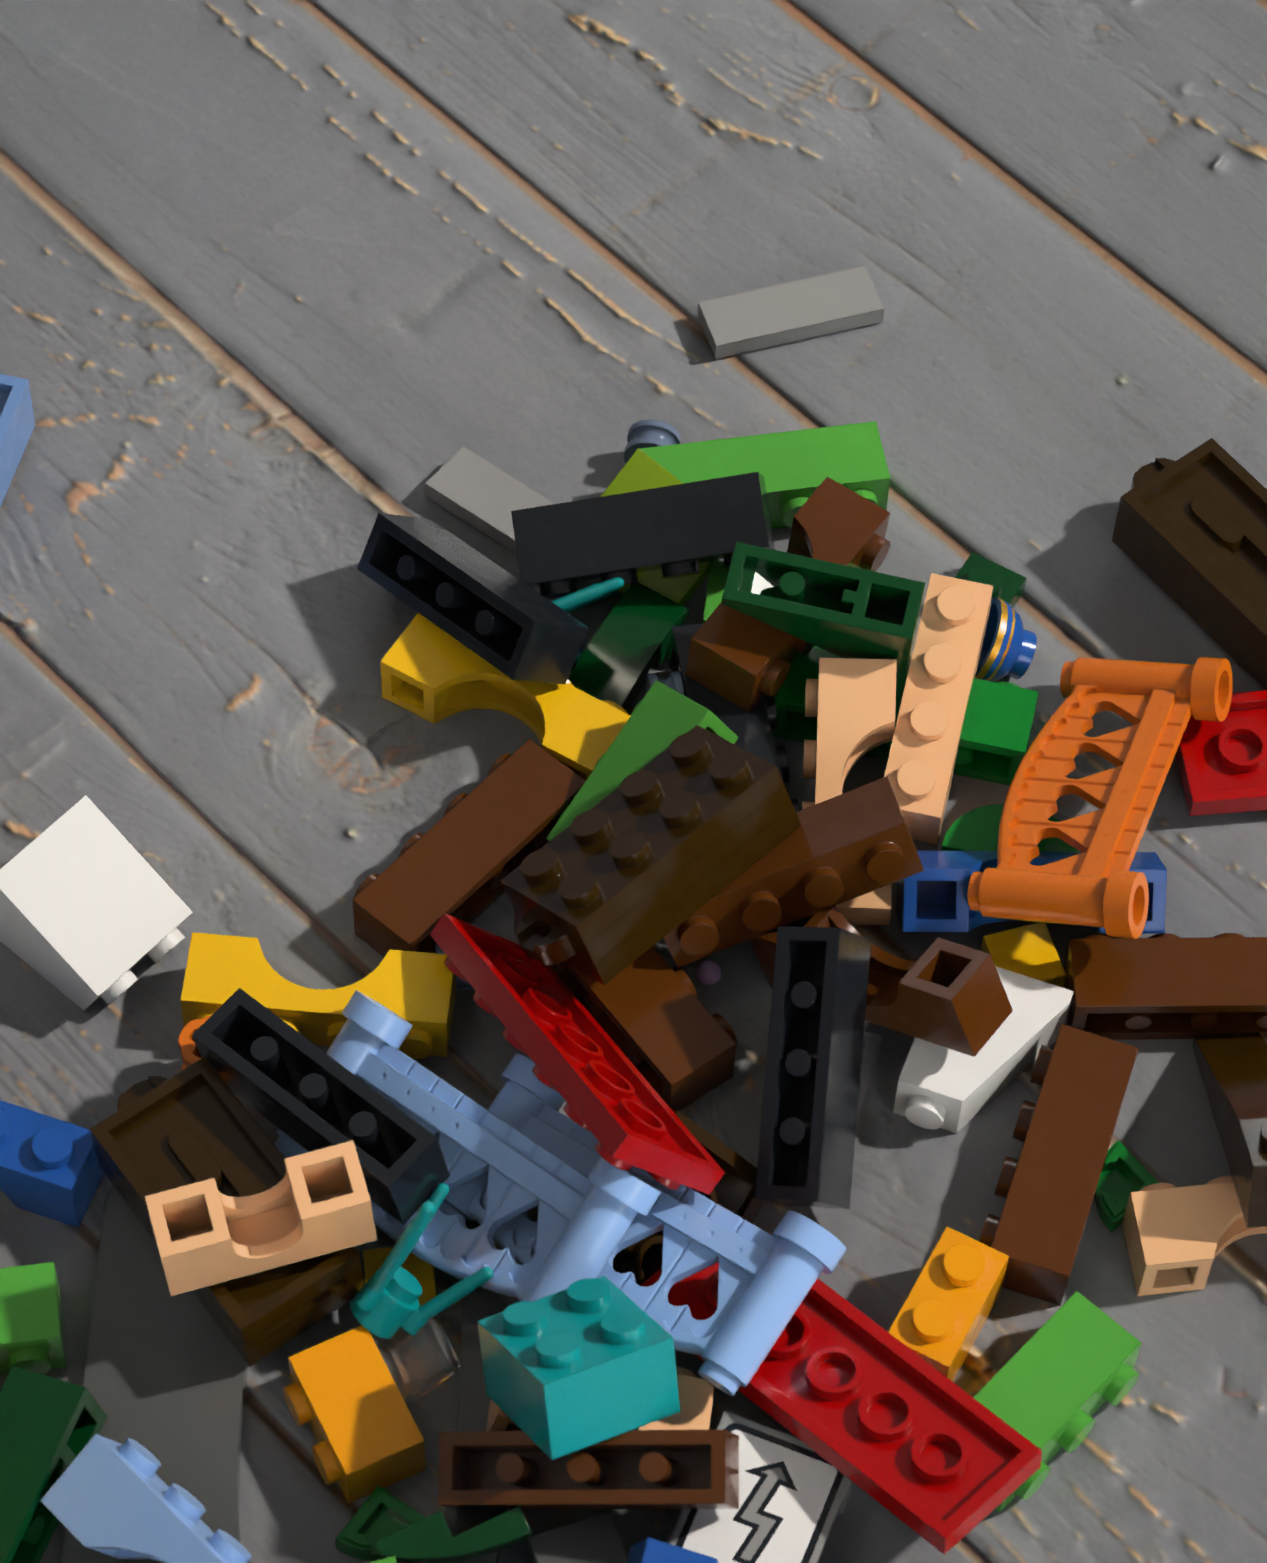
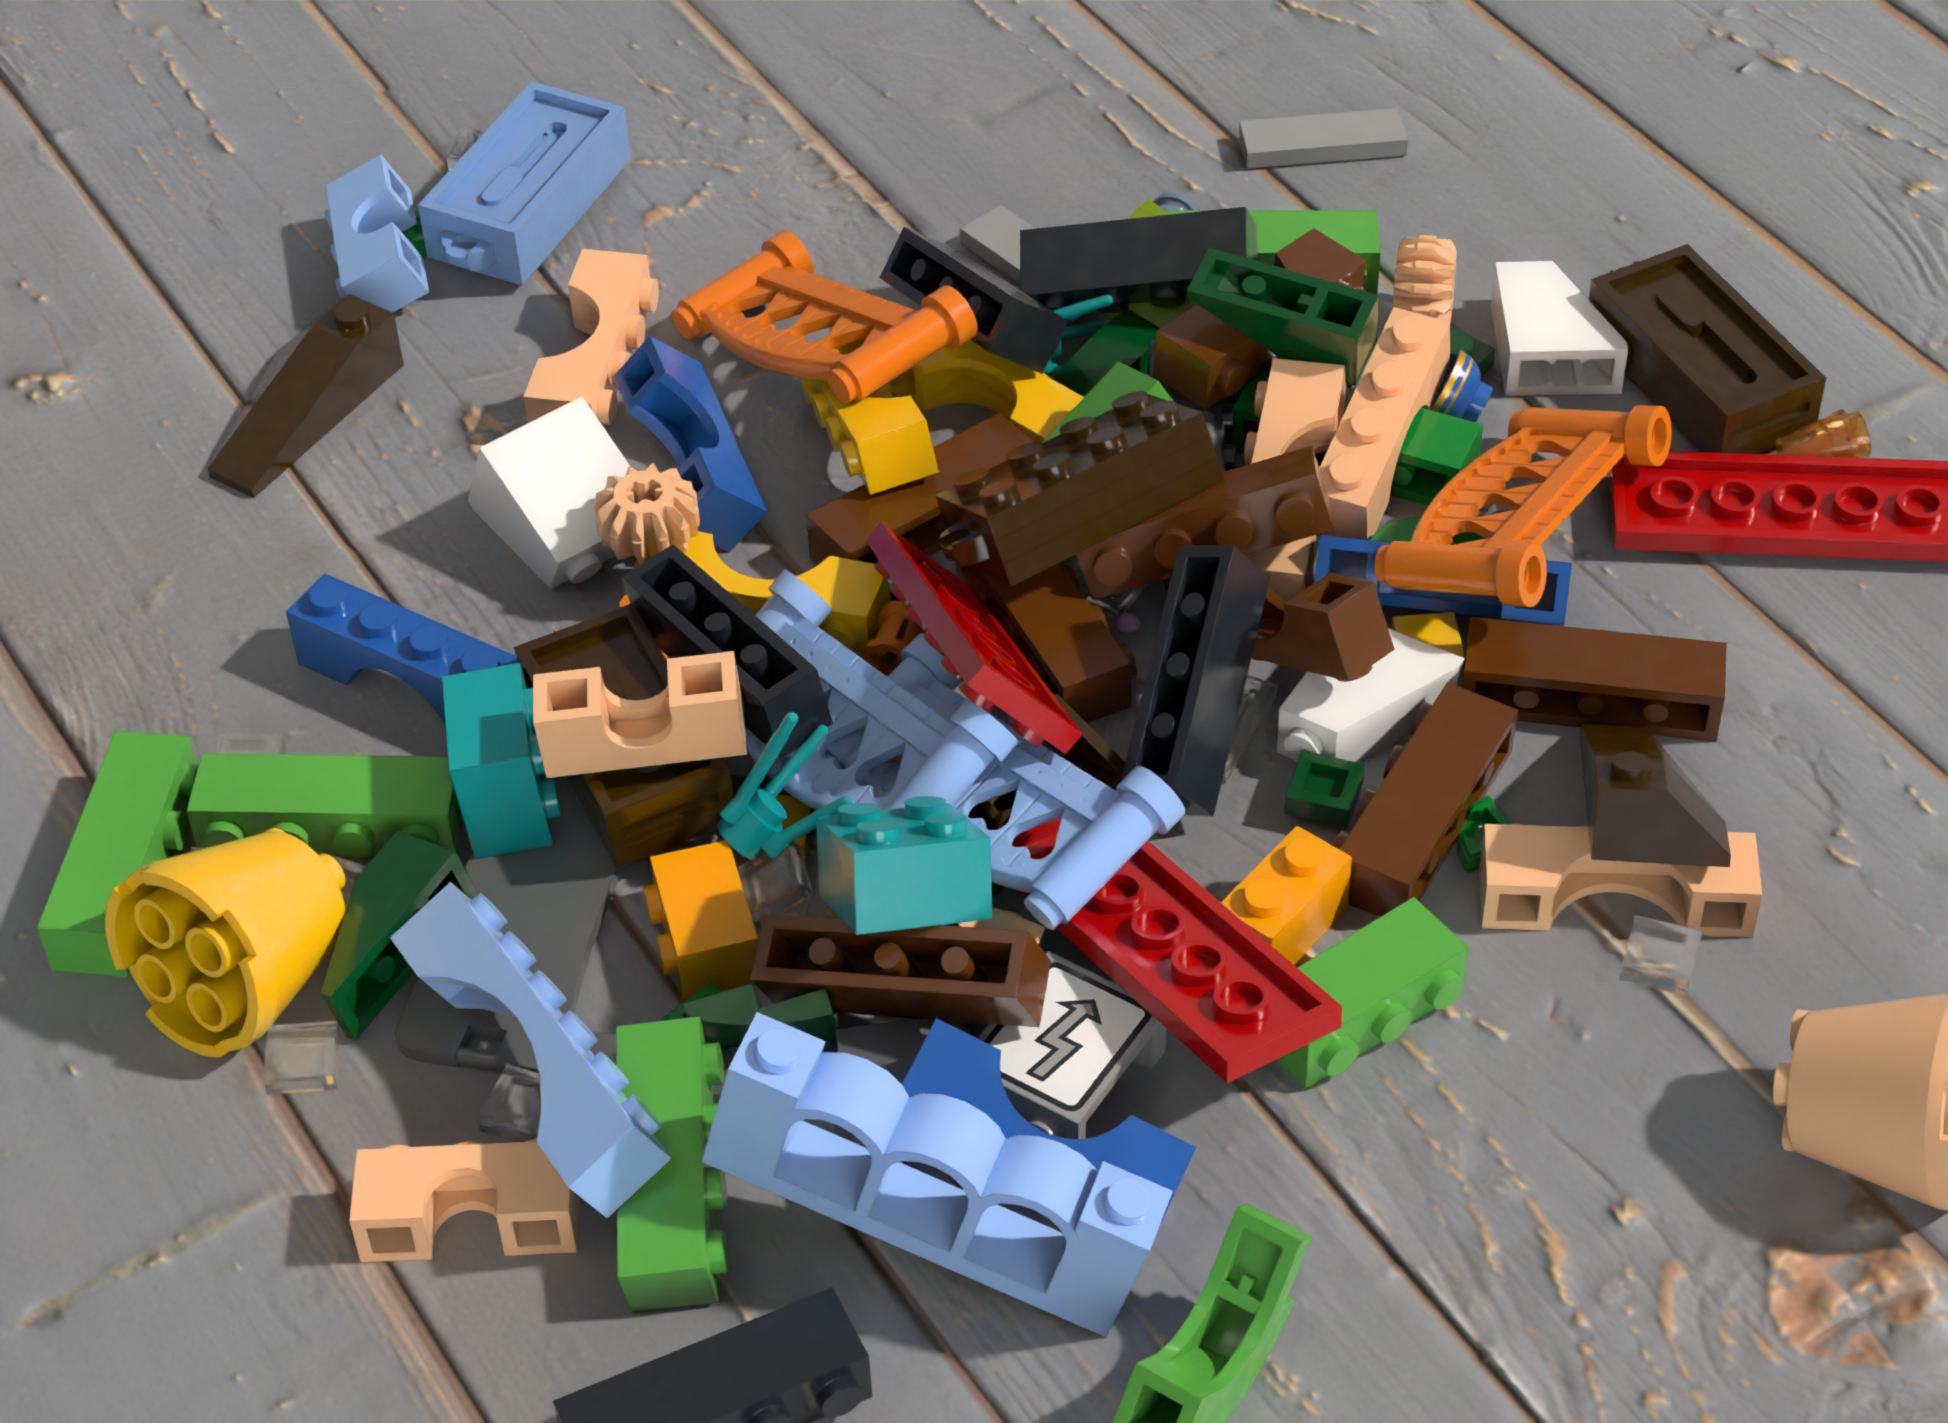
camera: 15 degrees right, 10 degrees down
none -> teal brick [442,663,562,859]
none -> light nougat arch [523,249,659,428]
none -> light nougat gear [594,462,700,565]
none -> blue arch [613,336,767,552]
none -> orange piece [671,230,977,403]
none -> yellow arch [798,338,939,495]
none -> orange bush [861,601,926,676]
none -> dark green plate [1284,751,1365,828]
none -> light nougat gear [1393,235,1457,324]
none -> white slope [1491,261,1628,396]

